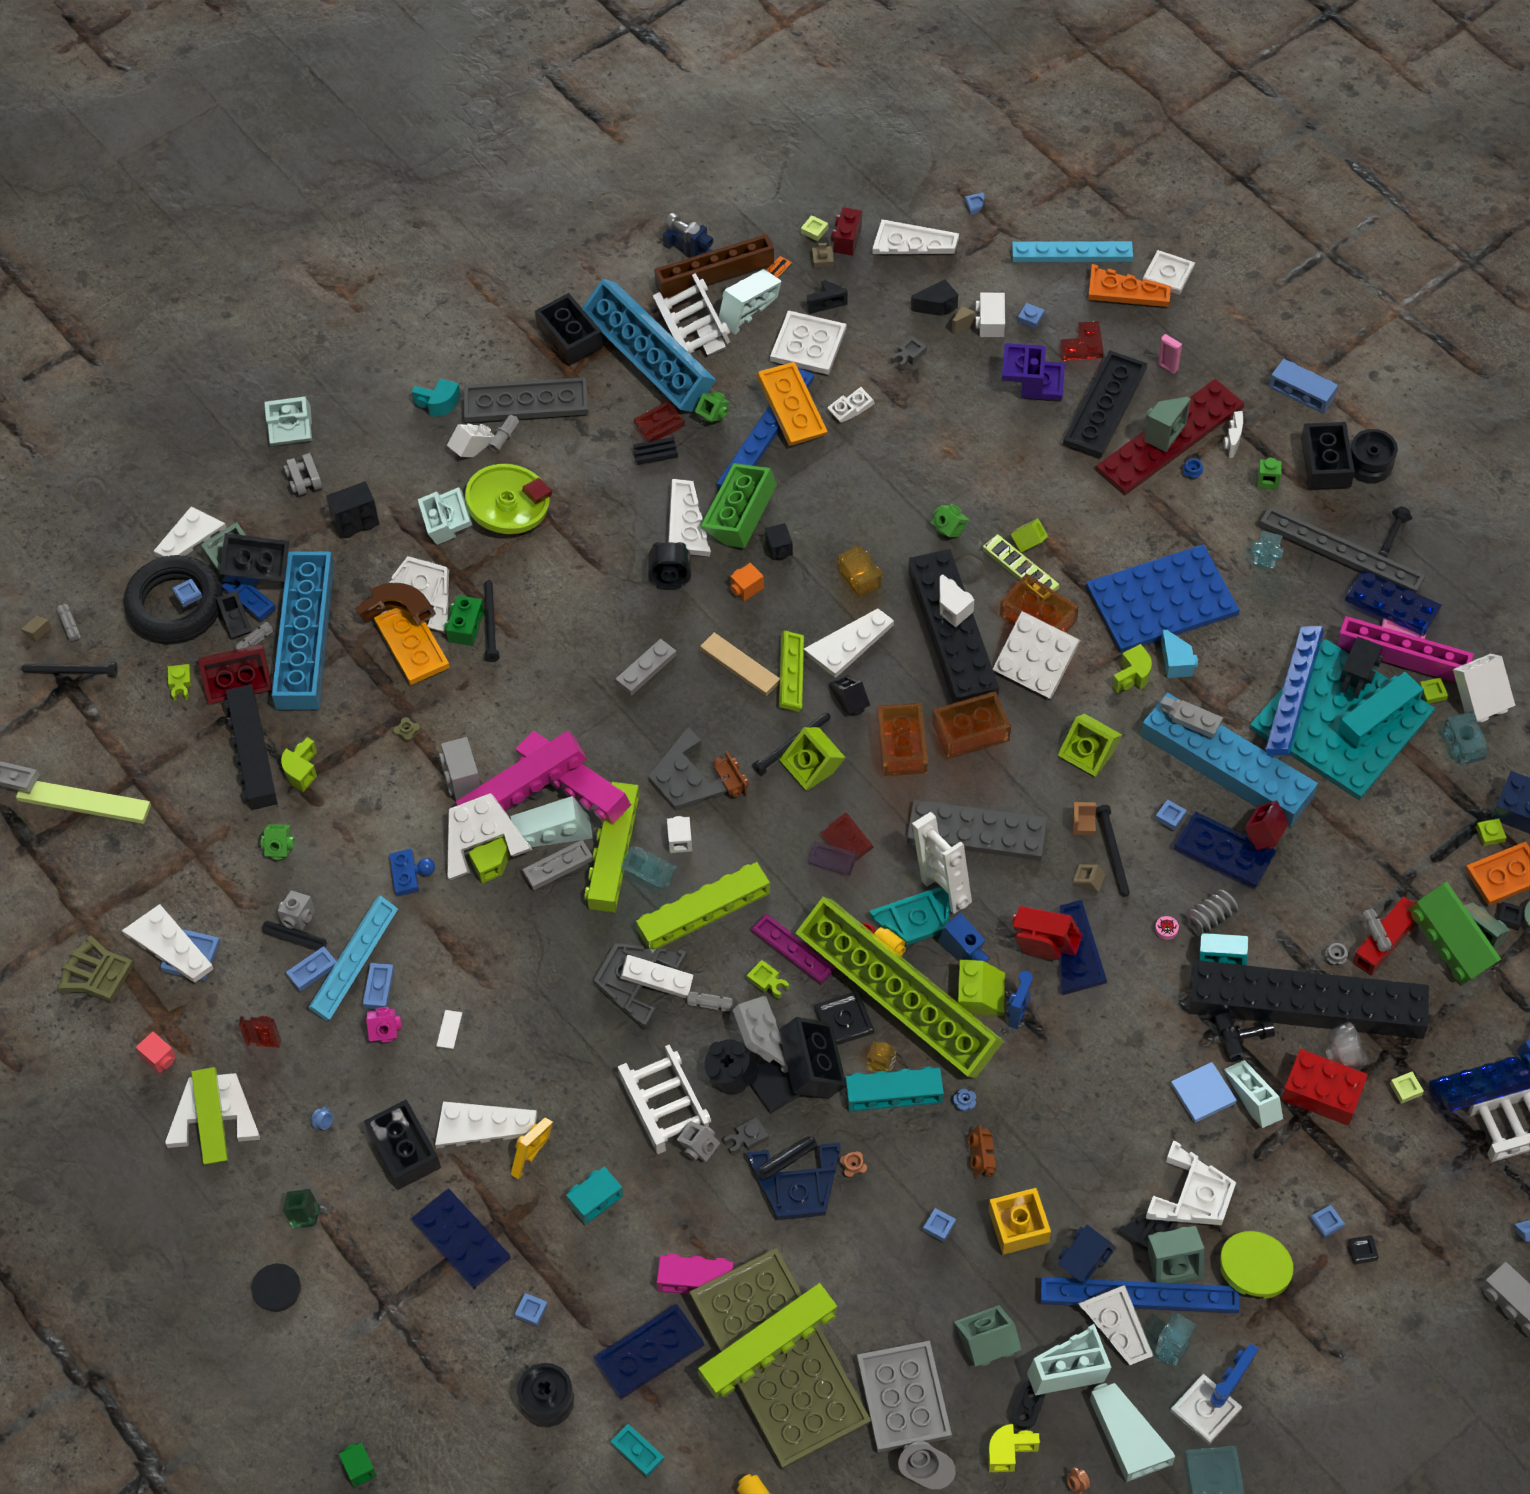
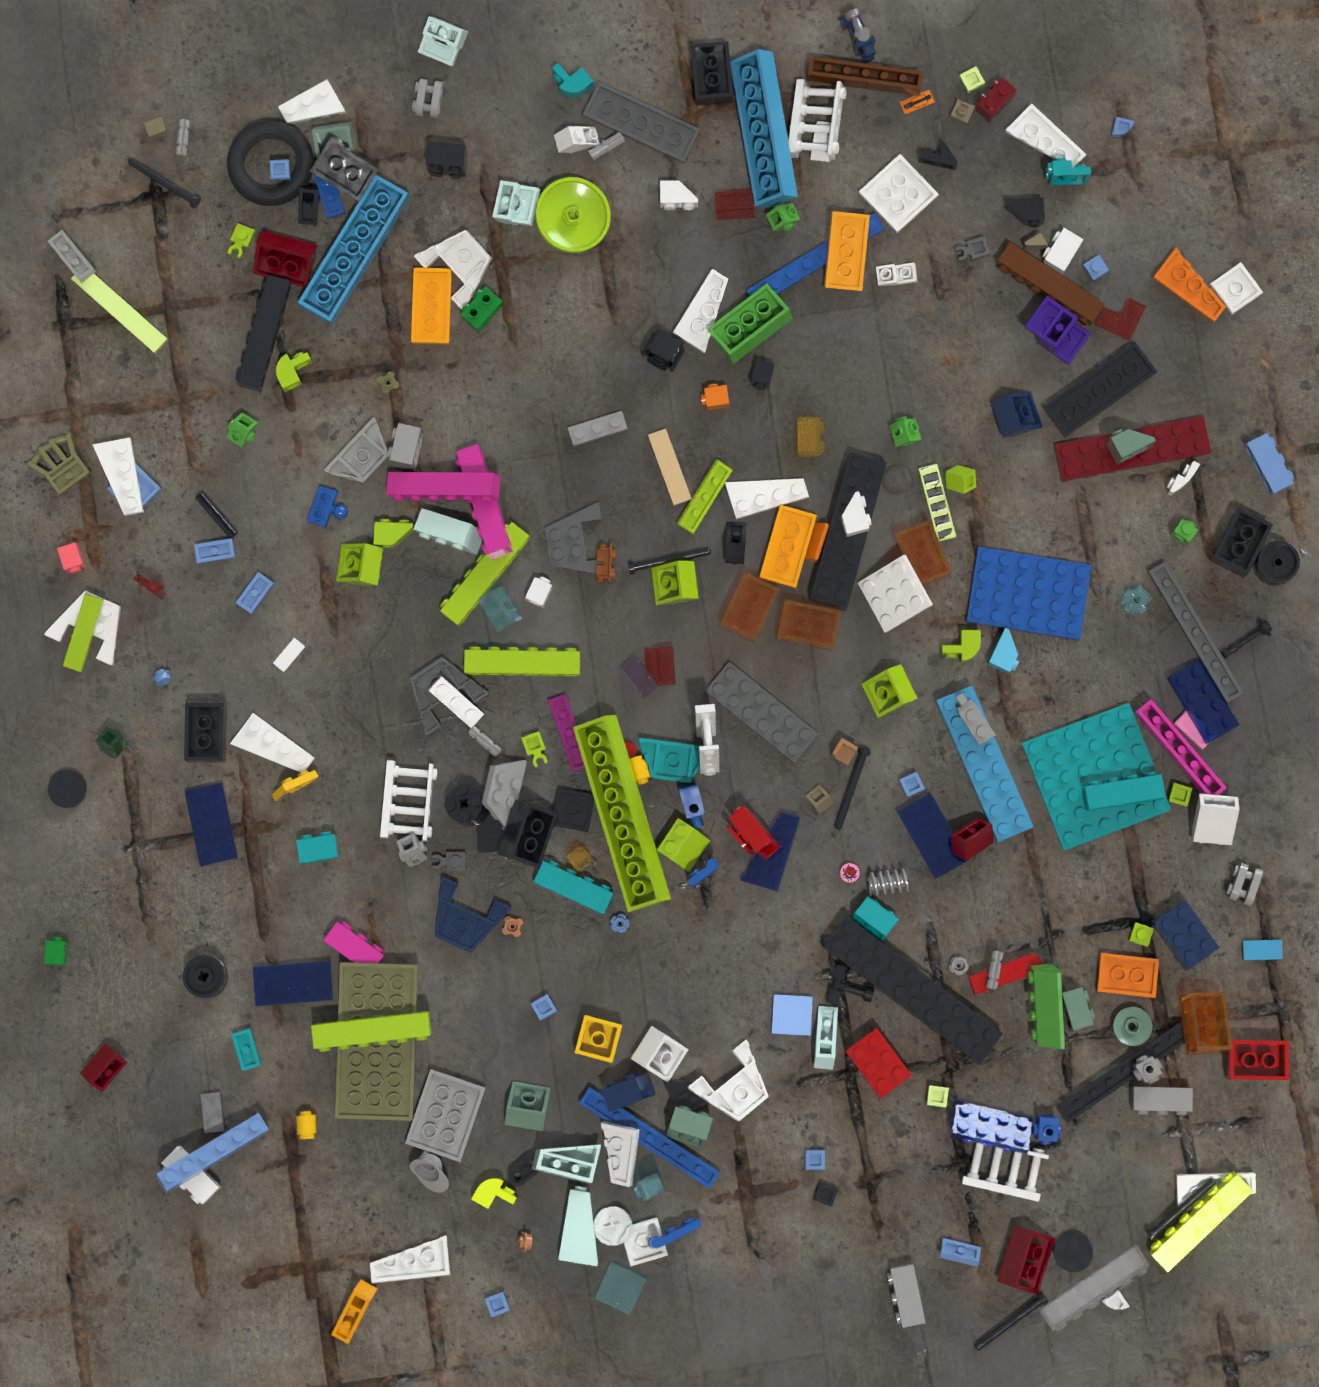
camera: 30 degrees right, 25 degrees up
light grey axle [235,622,273,649] -> none
light grey brick [278,890,315,931] -> none
medium azure plate [308,896,398,1021] -> none
reddish brown arch [356,583,436,625] -> none
dark pink brick [366,1007,402,1043] -> none
white wing [448,793,532,880] -> none
black bar [484,580,500,662] -> none
medium blue plate [515,1293,548,1327] -> none
dark red tile [522,478,552,504] -> none
light grey plate [522,840,593,891] -> none
black tile [633,437,678,465] -> none
light aqua wedge [719,269,781,335] -> none
black axle [758,1136,817,1179] -> none
dark orange hinge [968,1125,997,1178] -> none
medium azure plate [1012,241,1133,262] -> none
bright pink tile [1157,334,1182,374] -> none
blue plate [1183,459,1204,478] -> none
lime tile [1220,1231,1293,1299] -> none
plate [1266,626,1324,756] -> none
clear cylinder [1325,1022,1368,1069] -> none
black hinge [1339,636,1384,699] -> none
clear light blue brick [1443,711,1489,765] -> none
black tile [1497,902,1525,931] -> none
none -> light grey wing [324,417,389,484]
none -> lime slope [336,543,383,586]
none -> white tile [594,1206,632,1246]
none -> white slope [631,1026,689,1082]
none -> white slope [660,180,698,210]
none -> light orange plate [759,505,817,589]
none -> orange slope [805,523,829,563]
none -> dark blue slope [991,392,1042,438]
none -> reddish brown brick [996,242,1105,327]
none -> teal plate [1045,158,1091,186]

